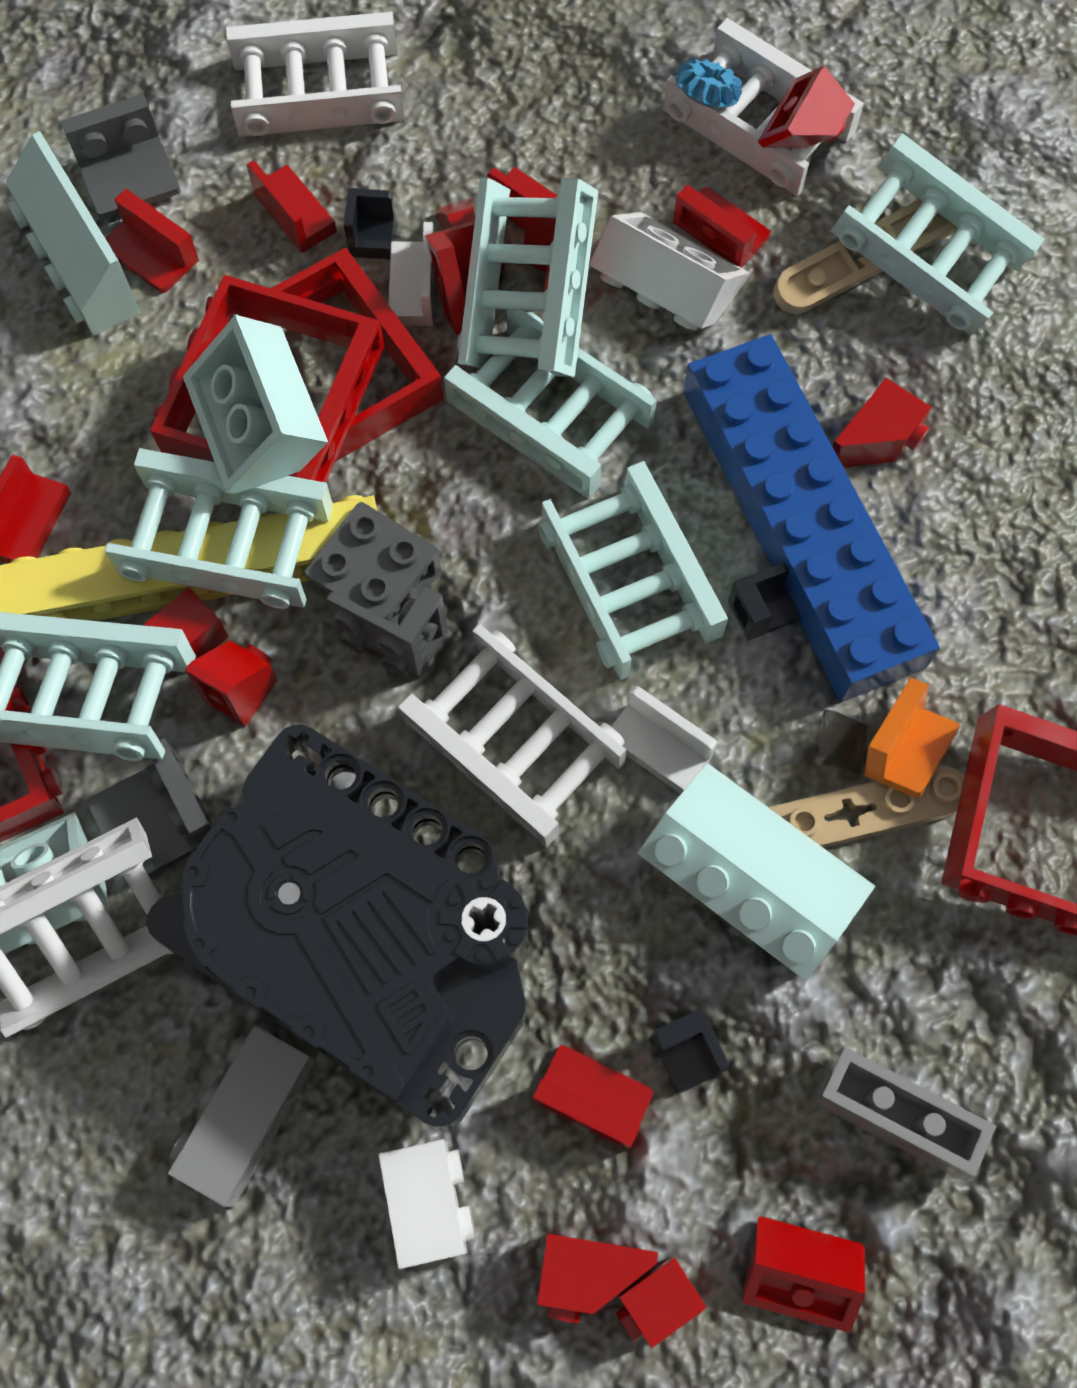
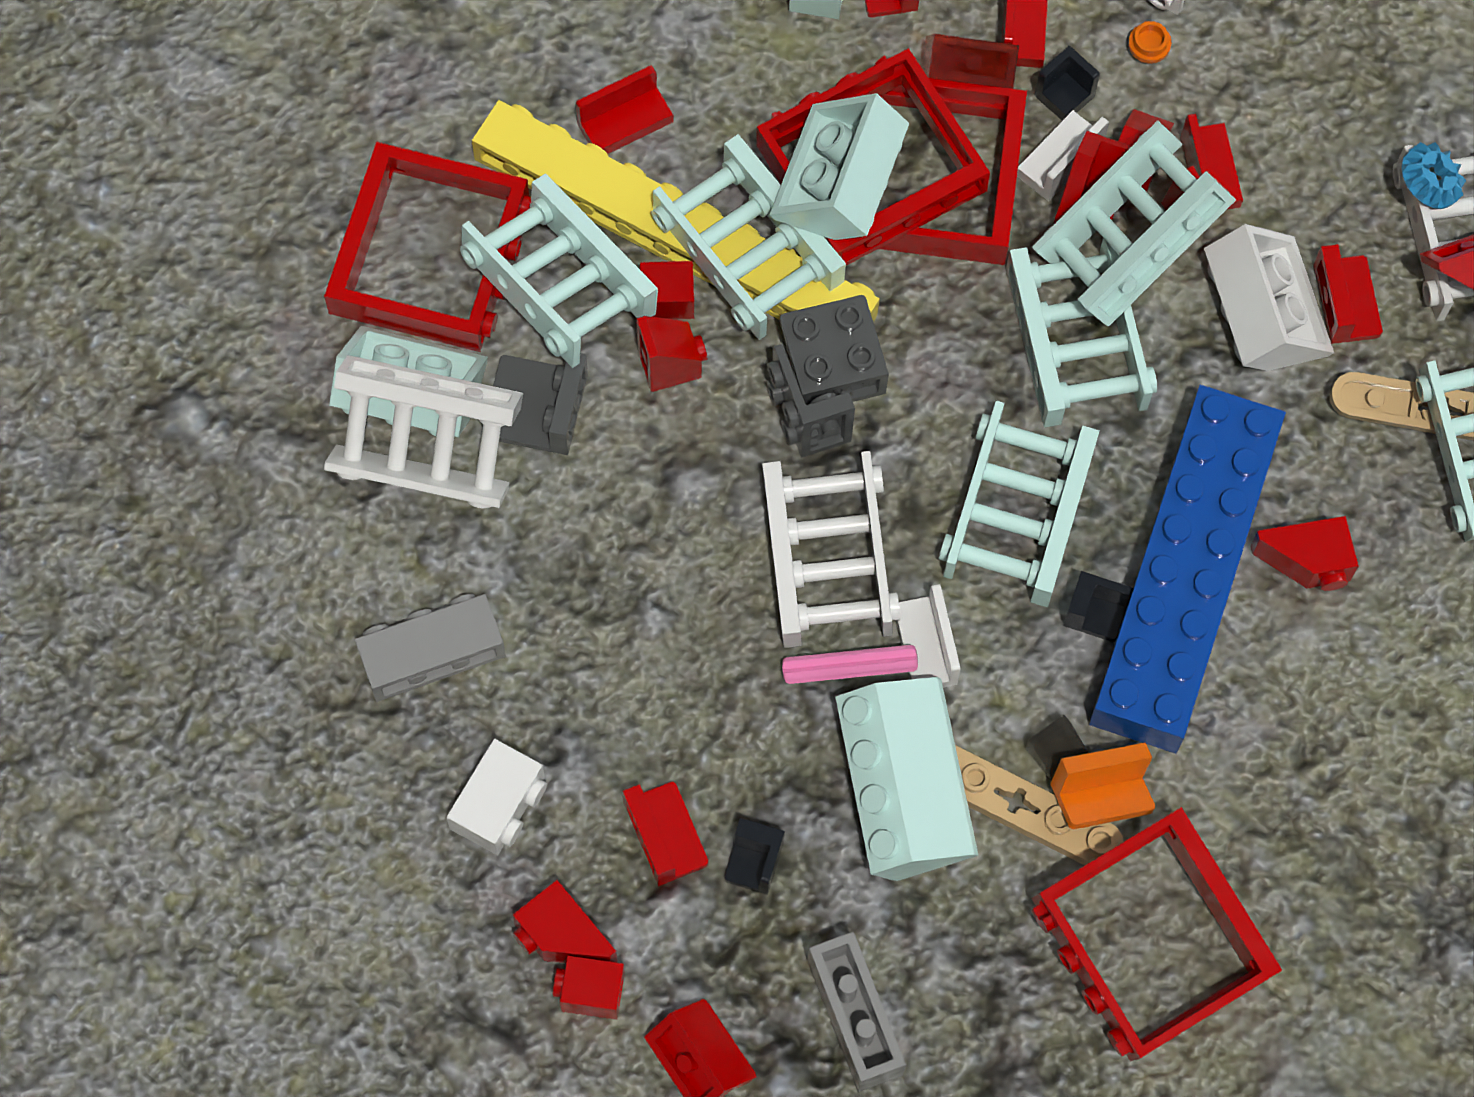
camera: 40 degrees right, 0 degrees up
black piece [146,724,529,1130] -> none
none -> bright pink axle [782,645,918,684]
none -> clear red slope [922,34,1019,89]
none -> orange plate [1128,21,1172,64]

